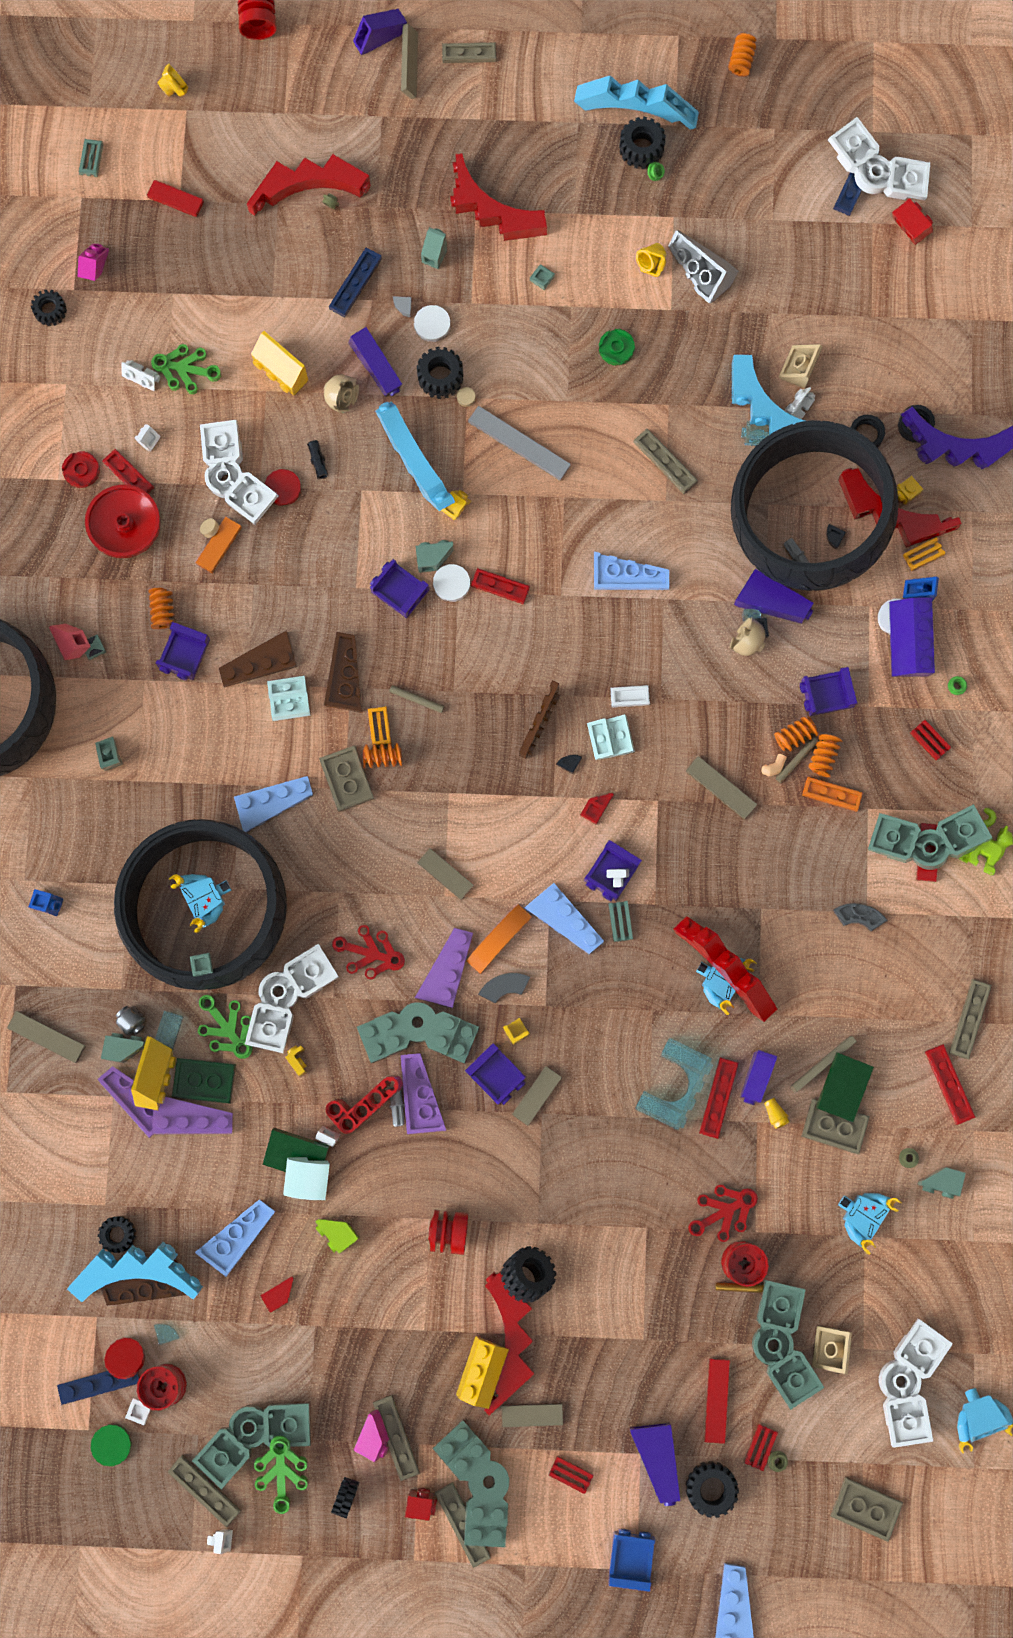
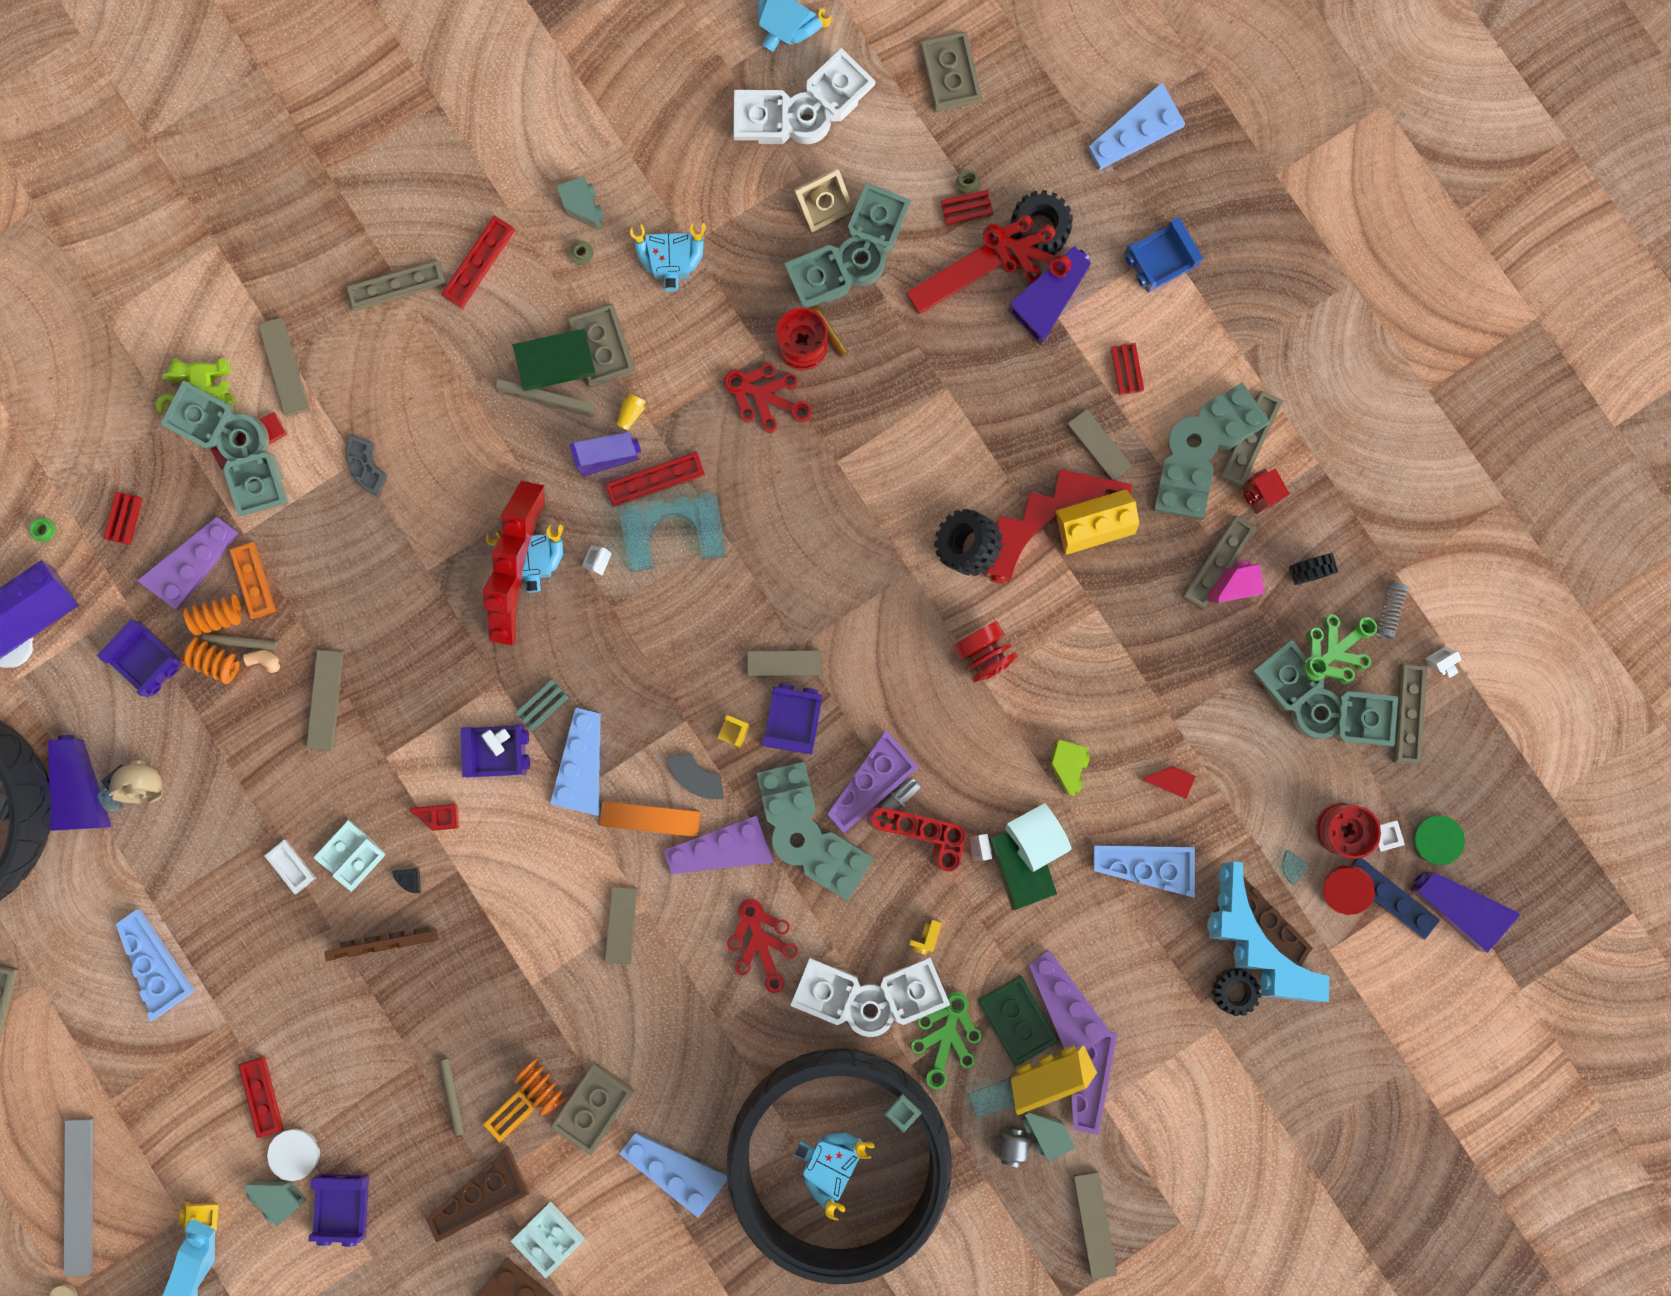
camera: 125 degrees left, 5 degrees up
none -> medium lavender wing [137,517,239,610]
none -> dark tan tile [258,317,310,417]
none -> white slope [582,545,612,575]
none -> red plant [983,215,1071,282]
none -> light grey piece [1376,582,1409,639]
none -> dark purple slope [1411,872,1520,953]

